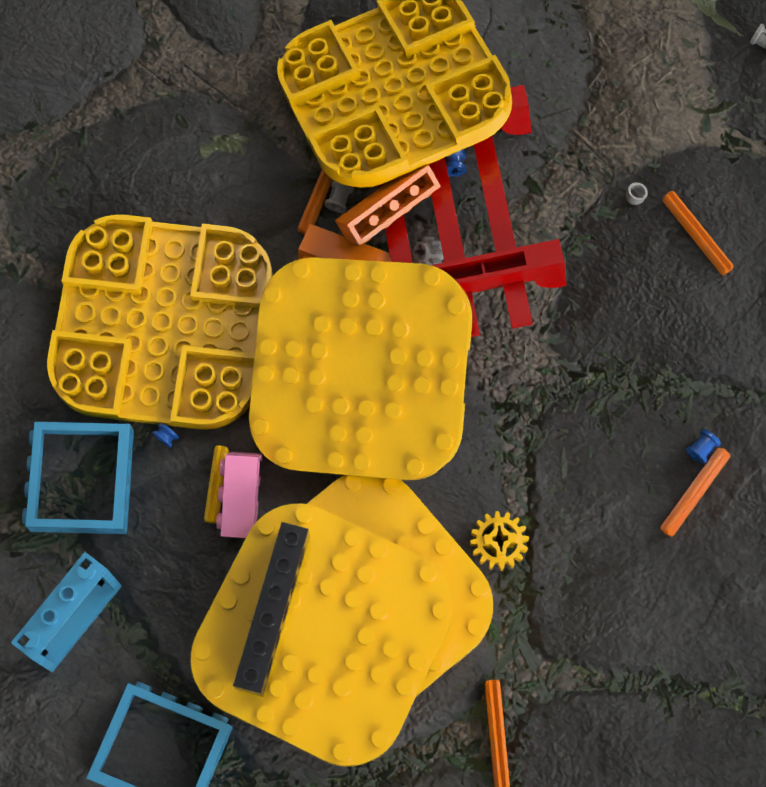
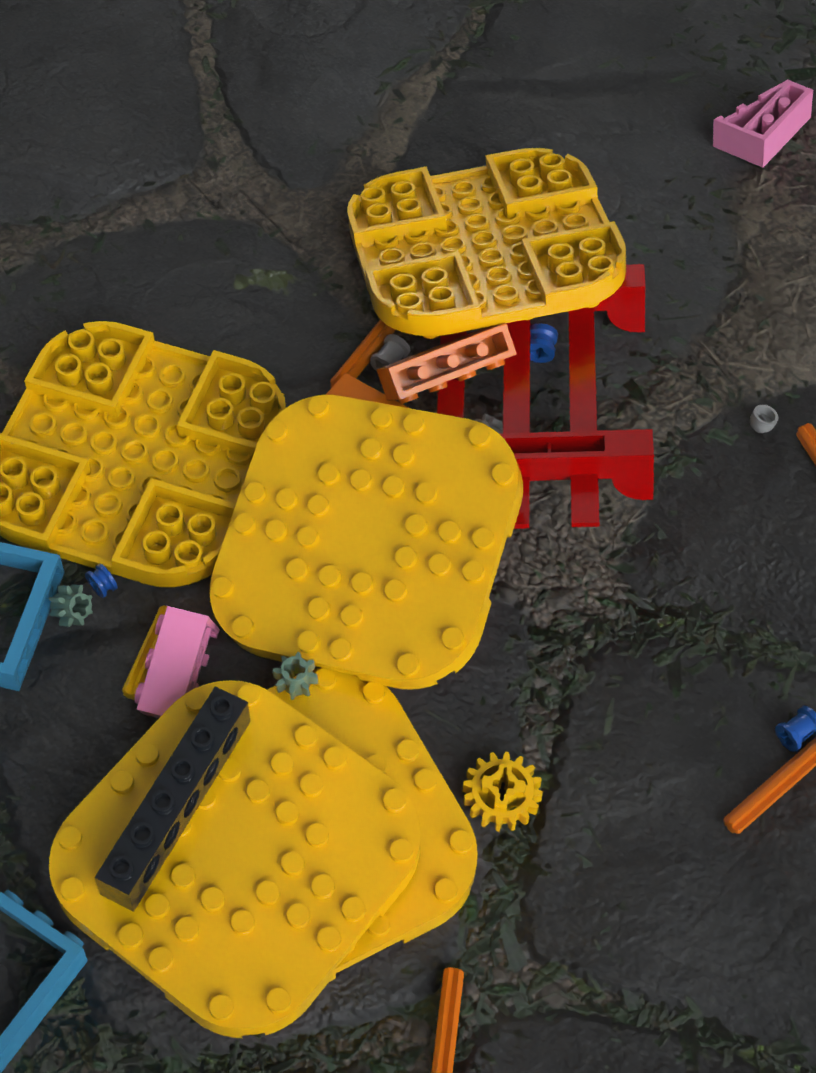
camera: 10 degrees right, 15 degrees down
none -> sand green gear [49,584,93,627]
none -> sand green gear [272,652,318,700]

